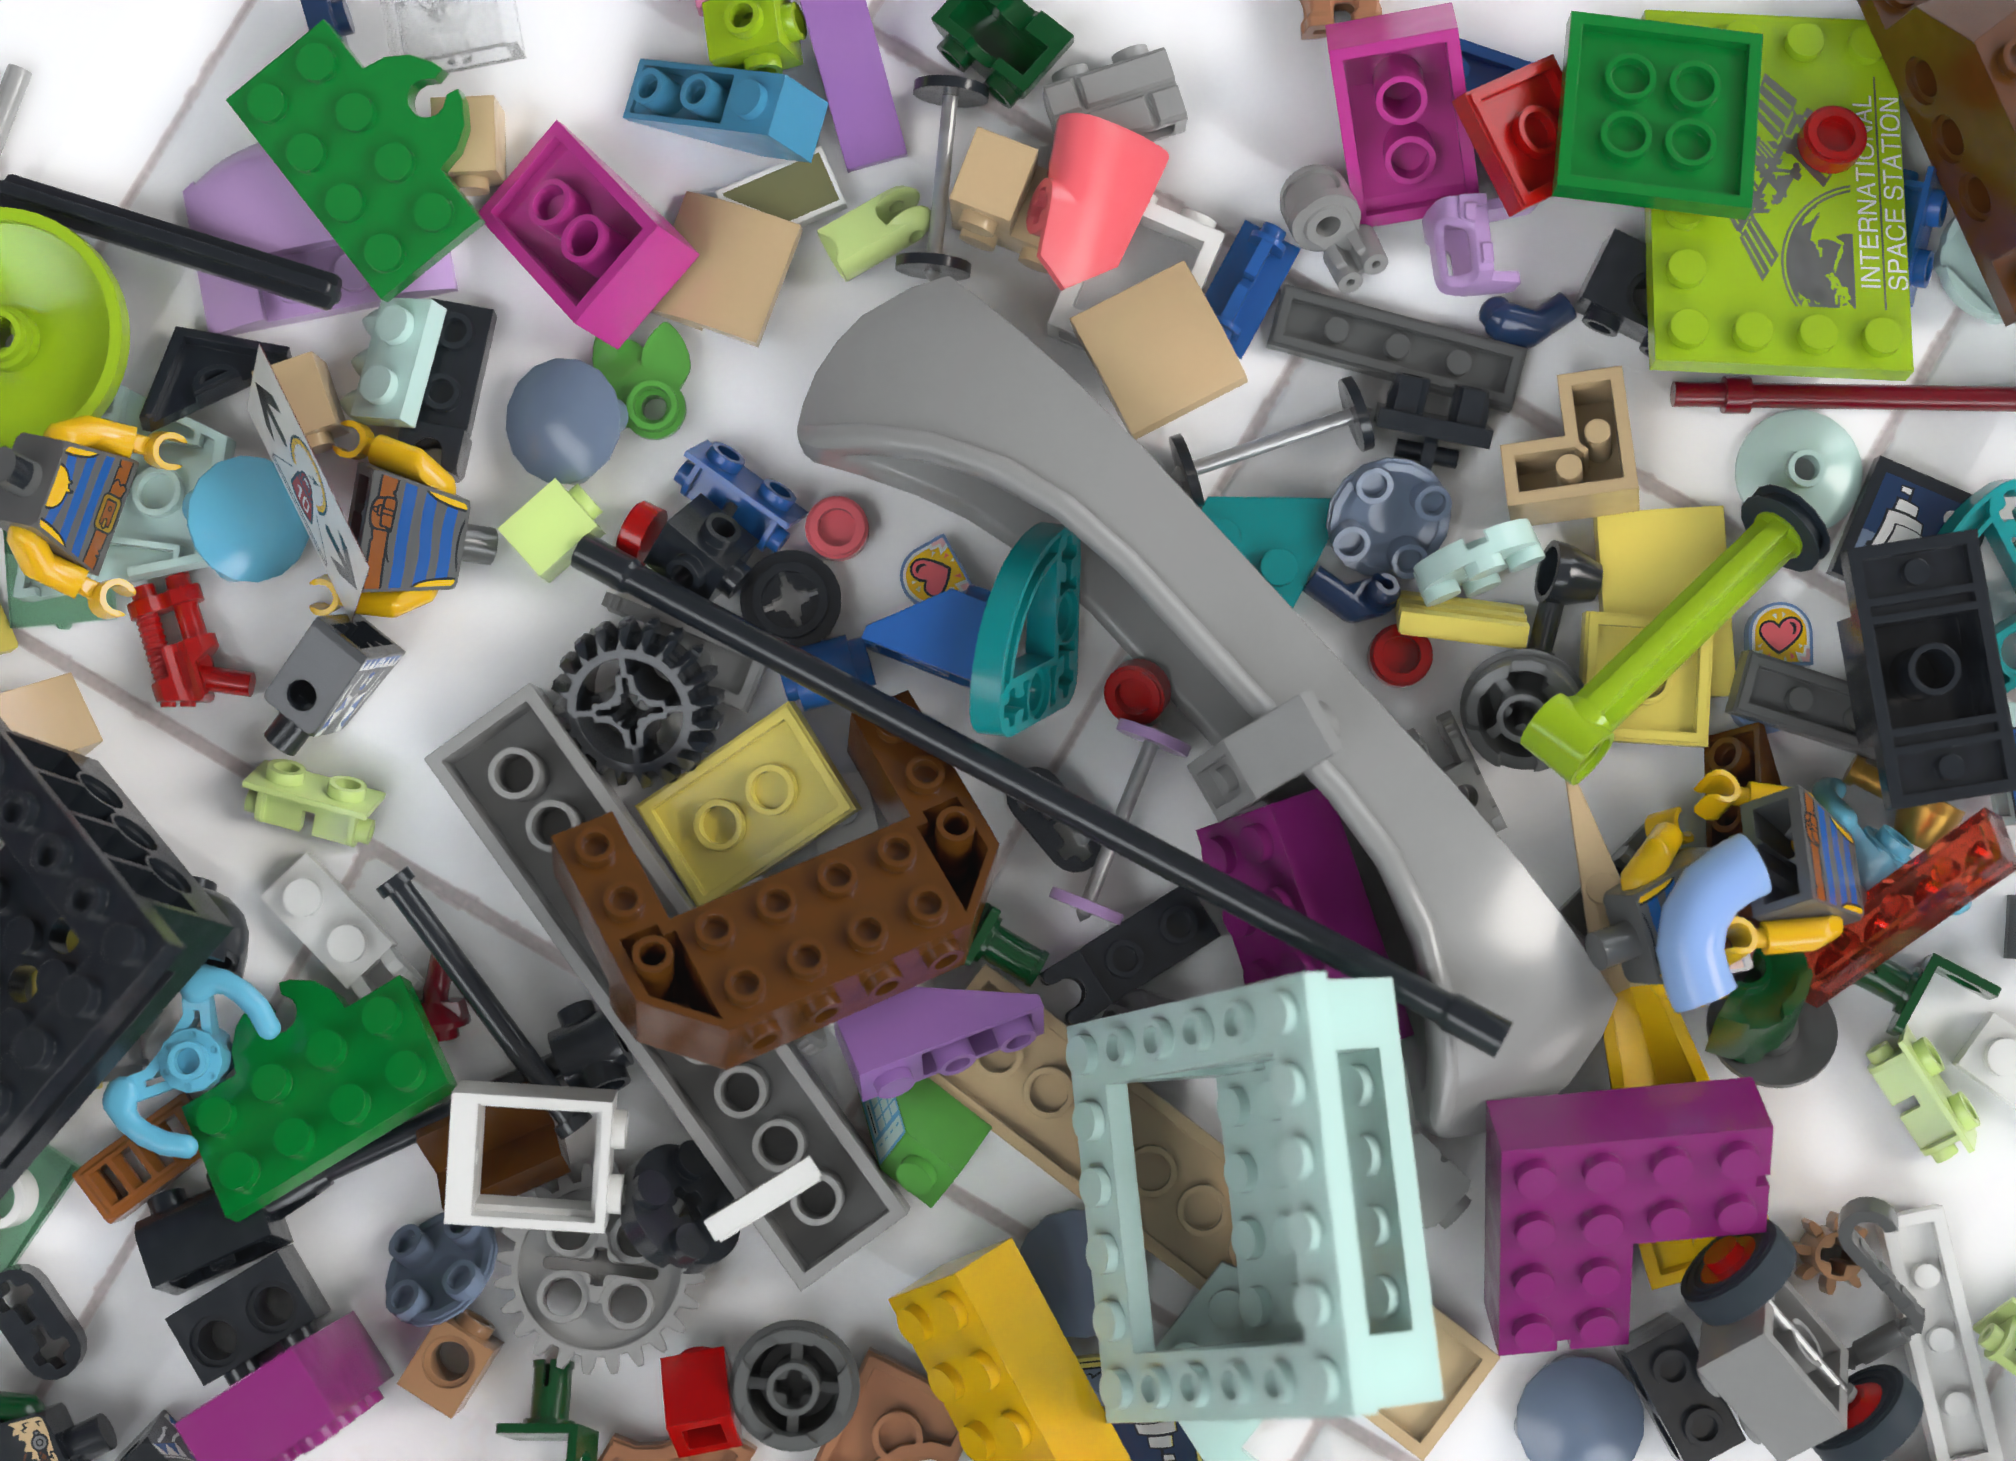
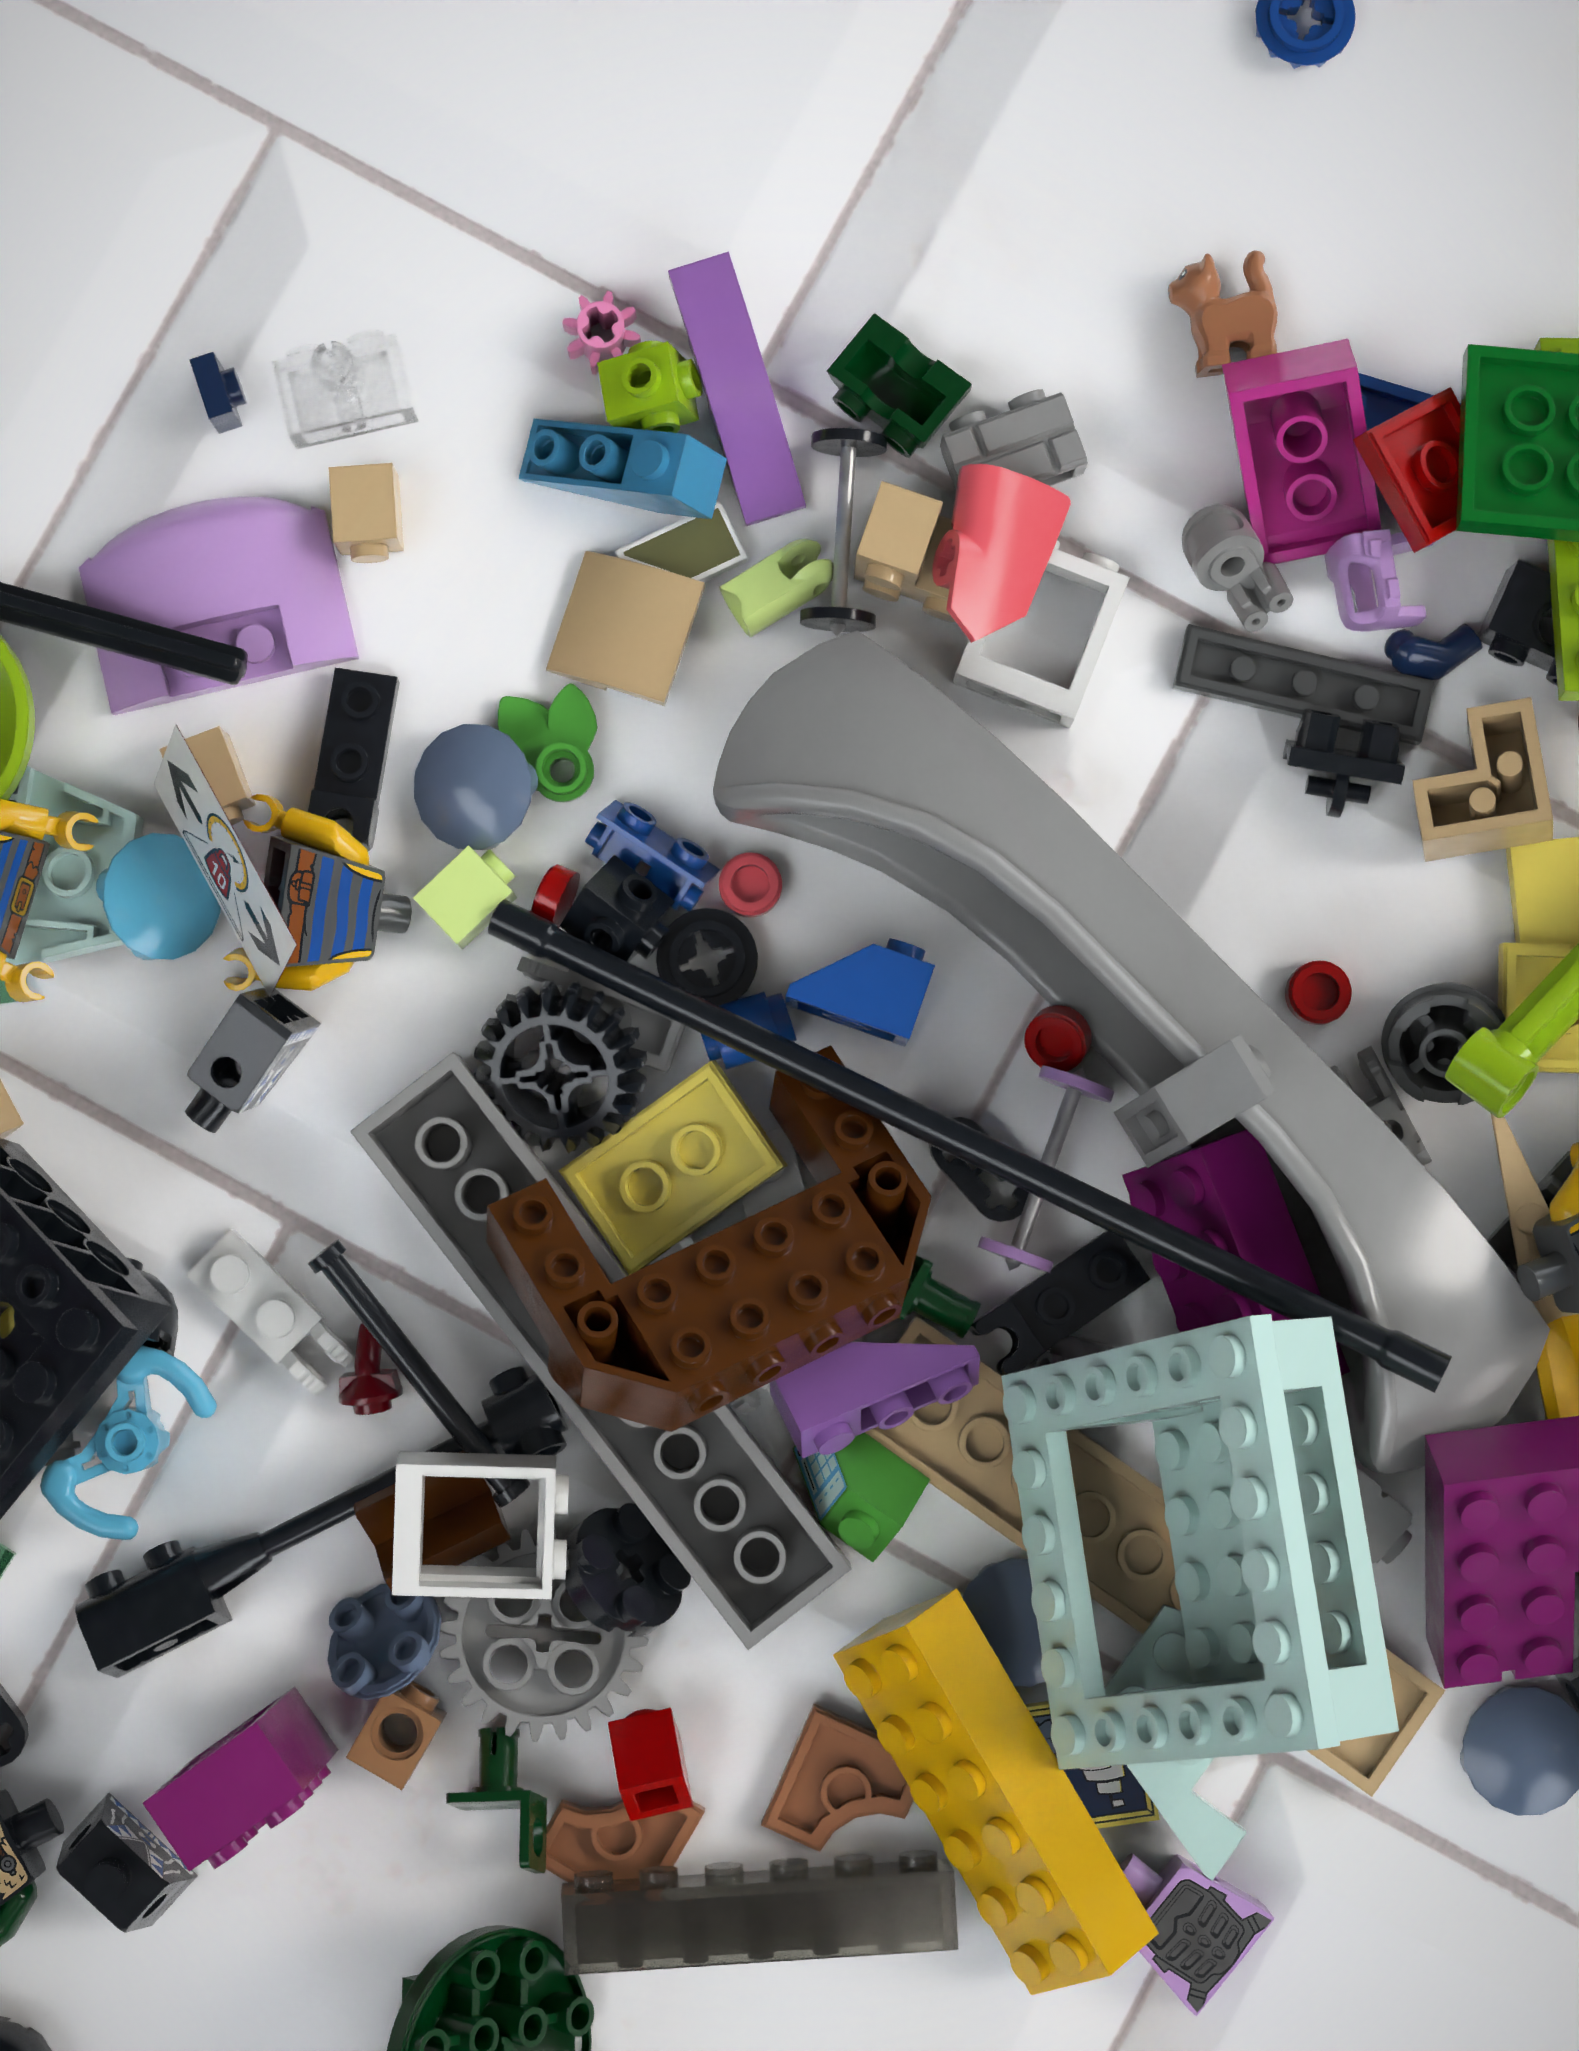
camera: 10 degrees left, 0 degrees up
dark orange slope [72,1092,202,1224] -> none
red piece [126,572,256,708] -> none
black tile [139,326,292,432] -> none
black brick [165,1244,331,1386] -> none
green plate [181,975,457,1222] -> none
green plate [226,19,486,302] -> none
yellowish green hinge [242,759,386,847] -> none
light aqua plate [340,298,447,428] -> none
dark pink slope [478,120,700,350] -> none
white tile [704,1155,822,1242] -> none
dark grey cone [730,1320,860,1452] -> none
tile [900,533,973,604] -> none
teal beam [969,522,1081,737] -> none
tan slope [1069,260,1248,440] -> none
axle [1169,376,1375,507] -> none
teal wing [1201,496,1331,609] -> none
blue hinge [1205,220,1301,360] -> none
dark blue arm [1303,565,1401,623] -> none
sand blue dish [1326,457,1452,580] -> none
light yellow tile [1394,590,1530,649] -> none
light aqua plate [1413,518,1546,607] -> none
black bar [1523,540,1603,656] -> none

